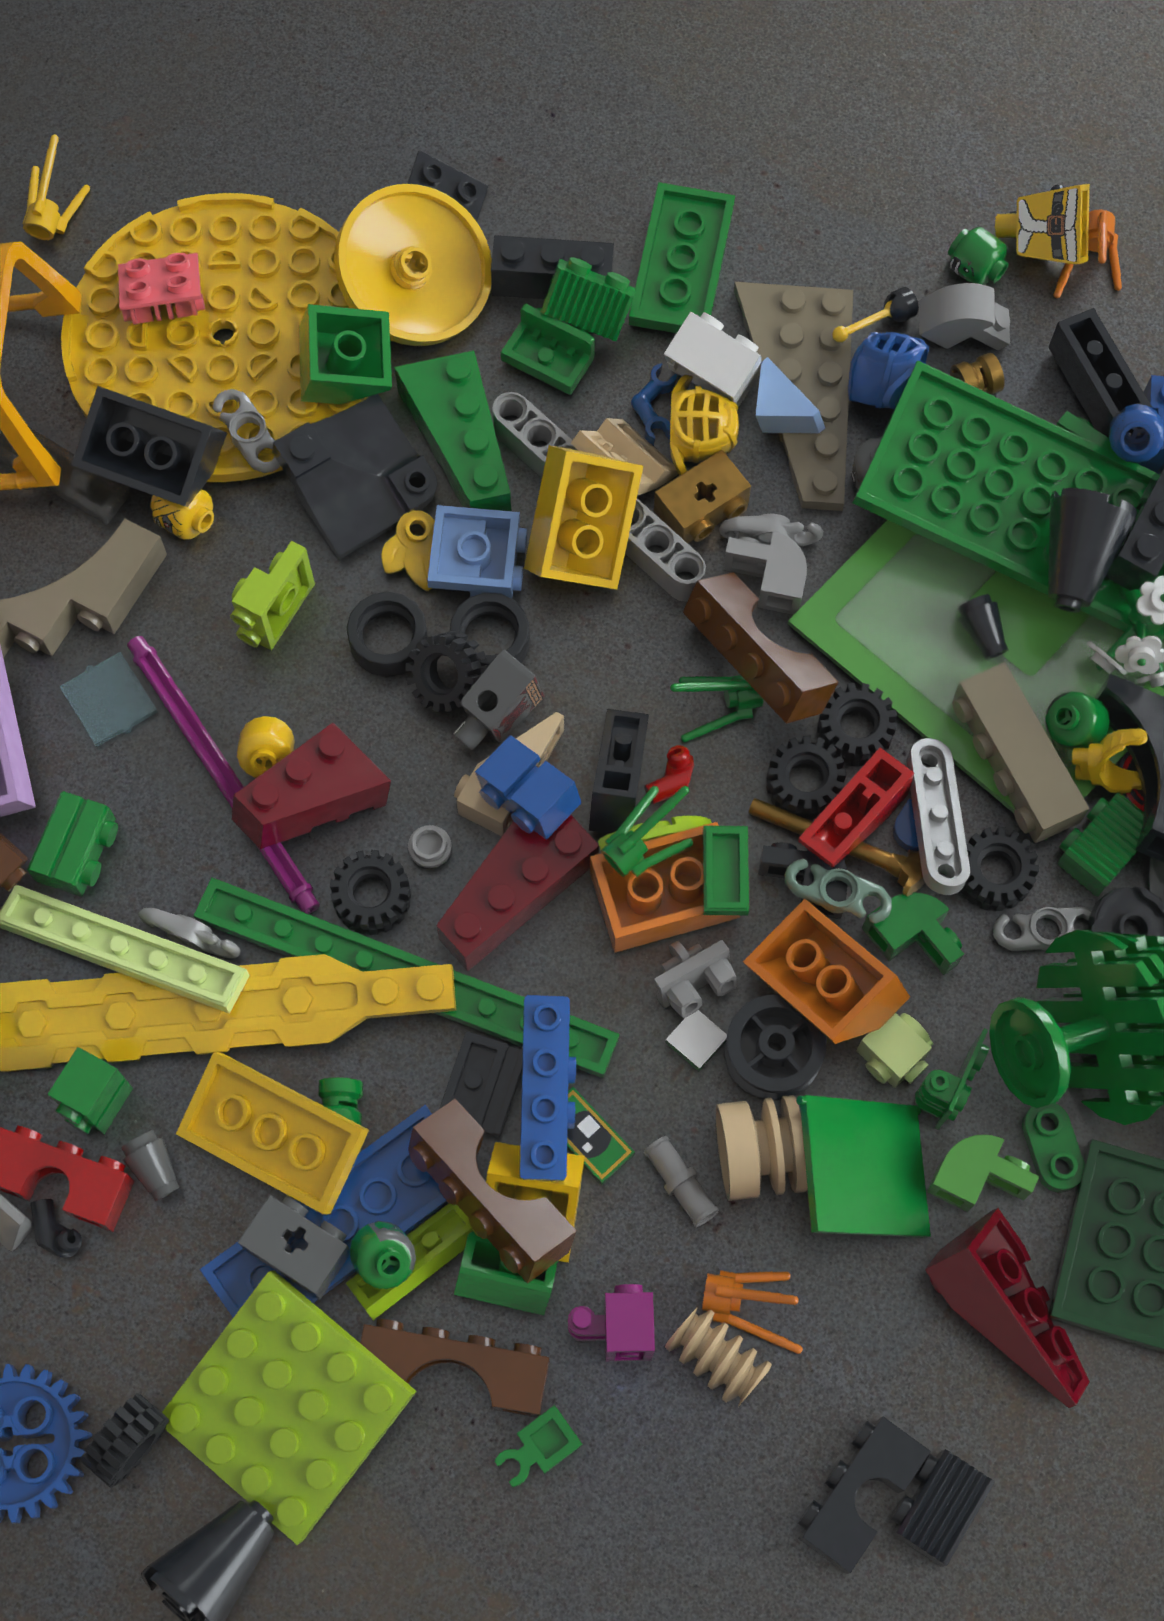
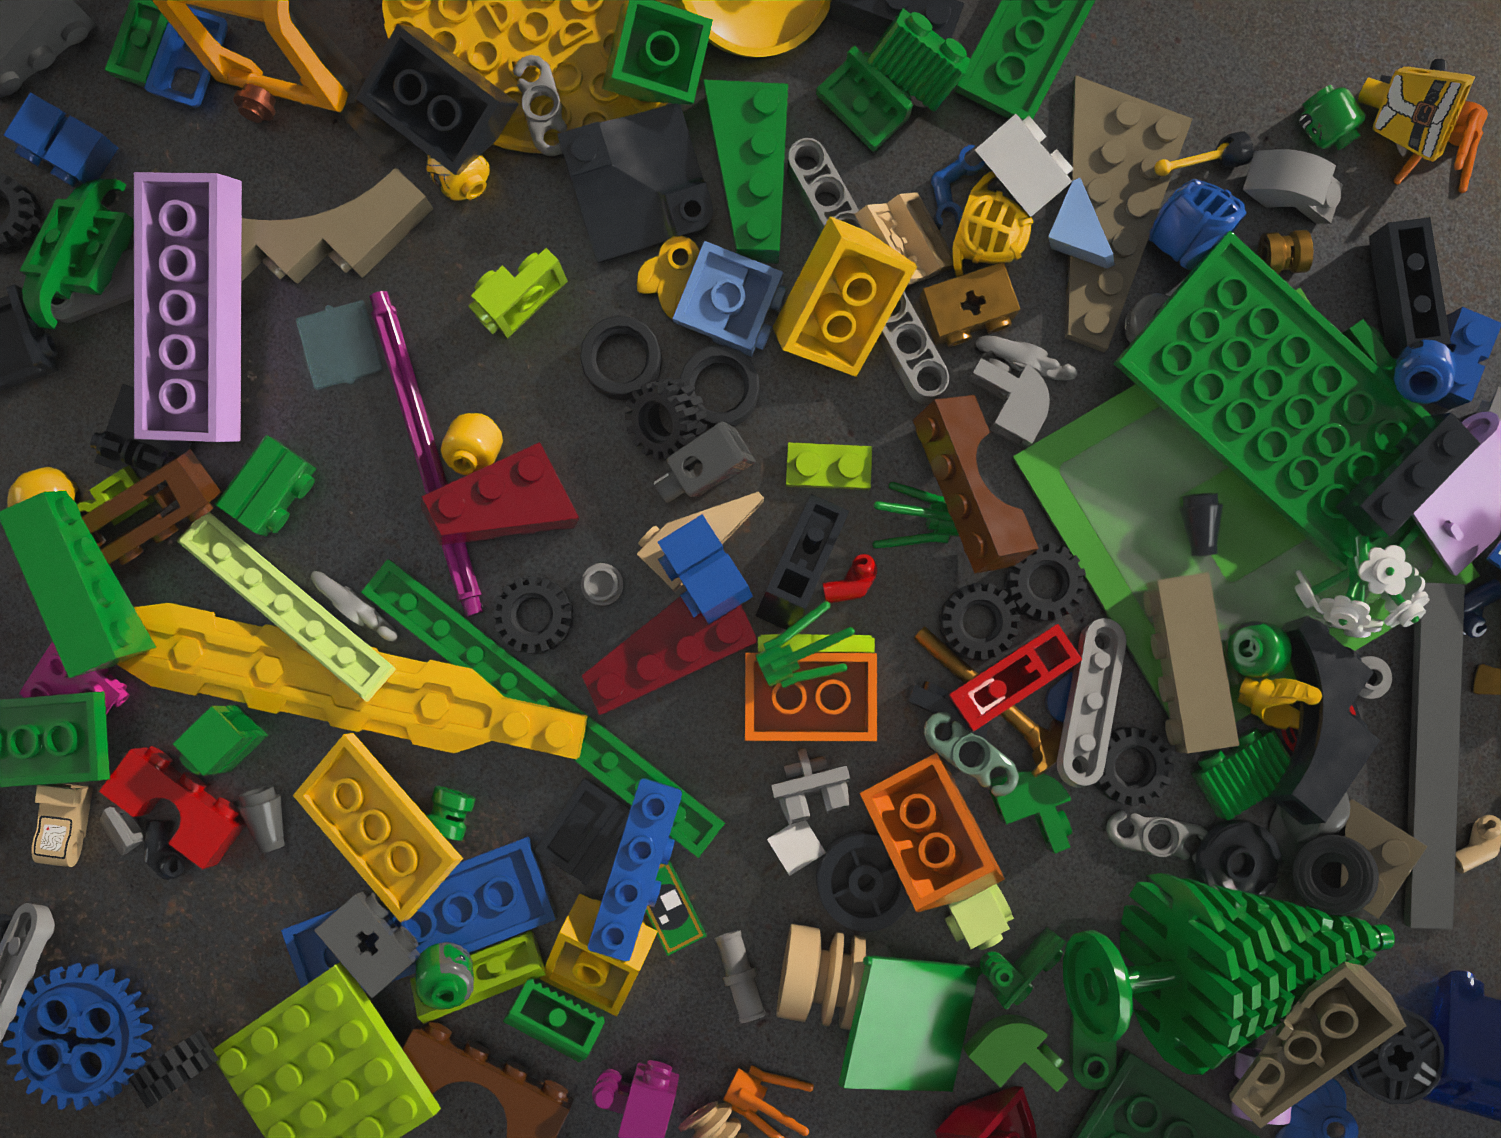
camera: 15 degrees right, 15 degrees up
arch [408,1099,577,1284] -> none
green tile [703,826,749,916] -> none
black cone [1048,488,1137,613] -> none
none -> lime plate [786,442,872,490]

